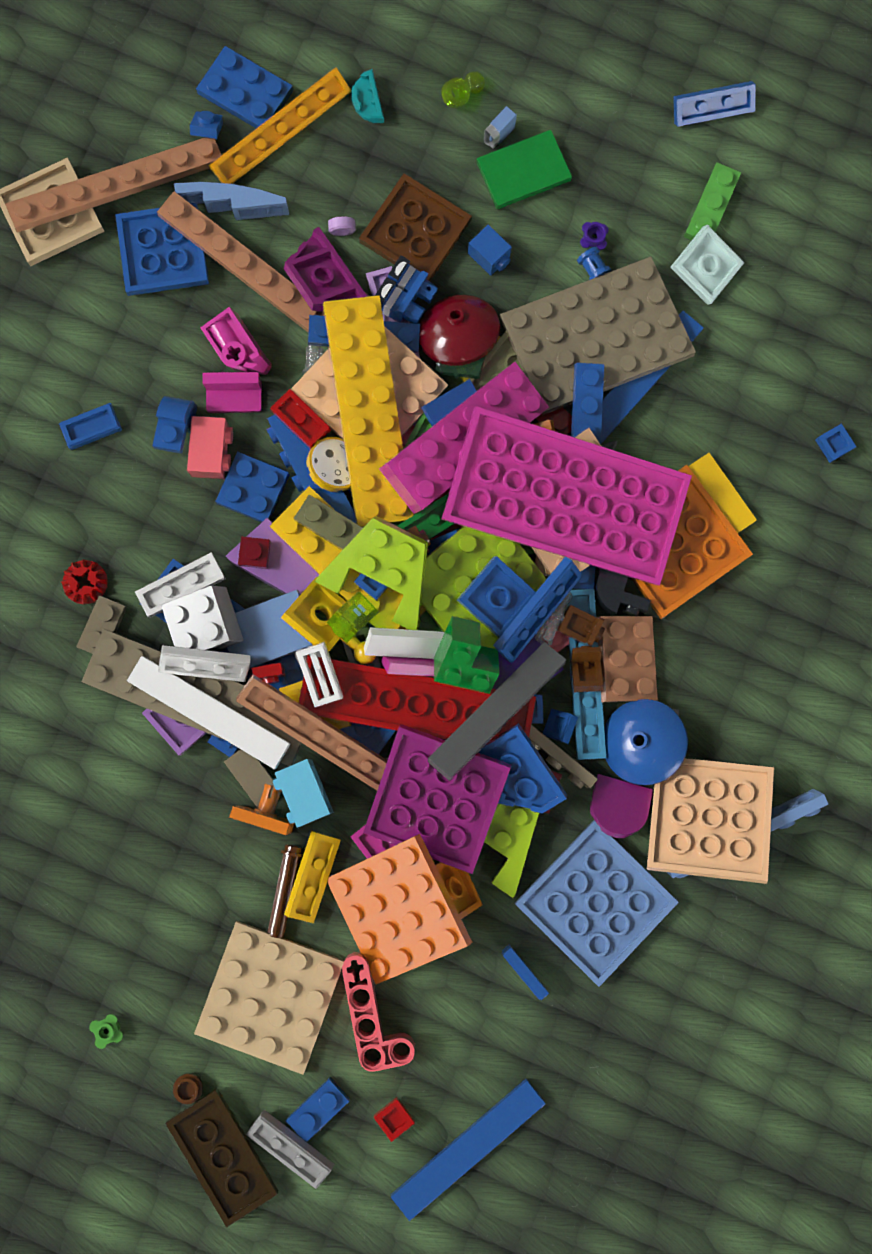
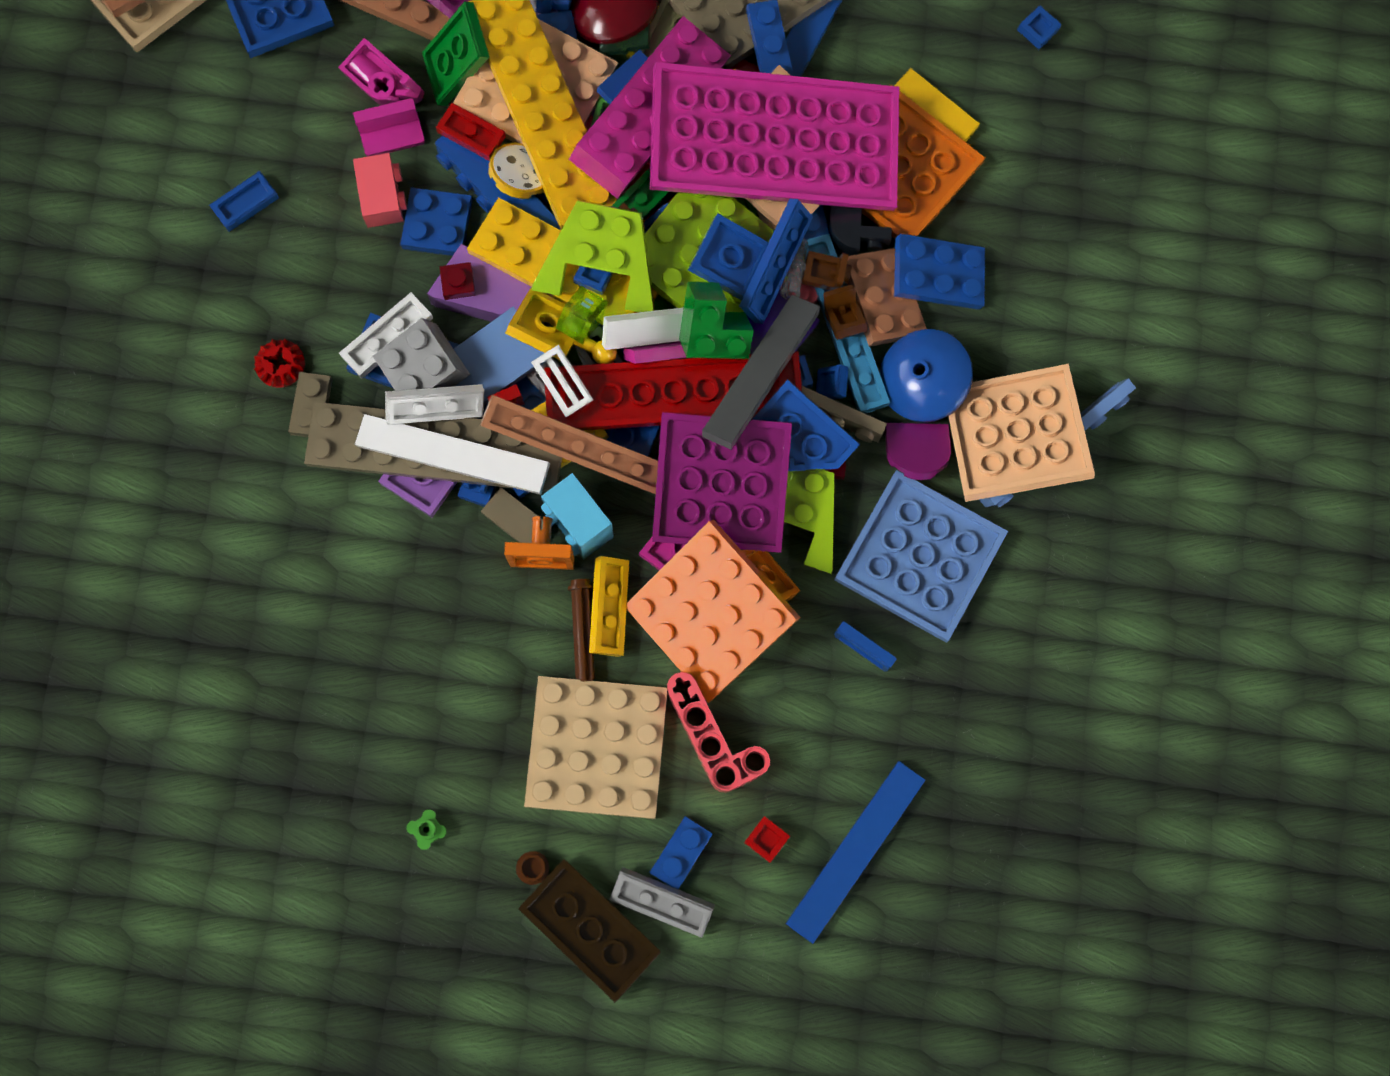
camera: 15 degrees left, 5 degrees down
blue brick [152,396,197,454] -> none
olive plate [294,495,363,550] -> none
none -> green tile [422,1,490,106]
none -> blue plate [894,234,985,310]

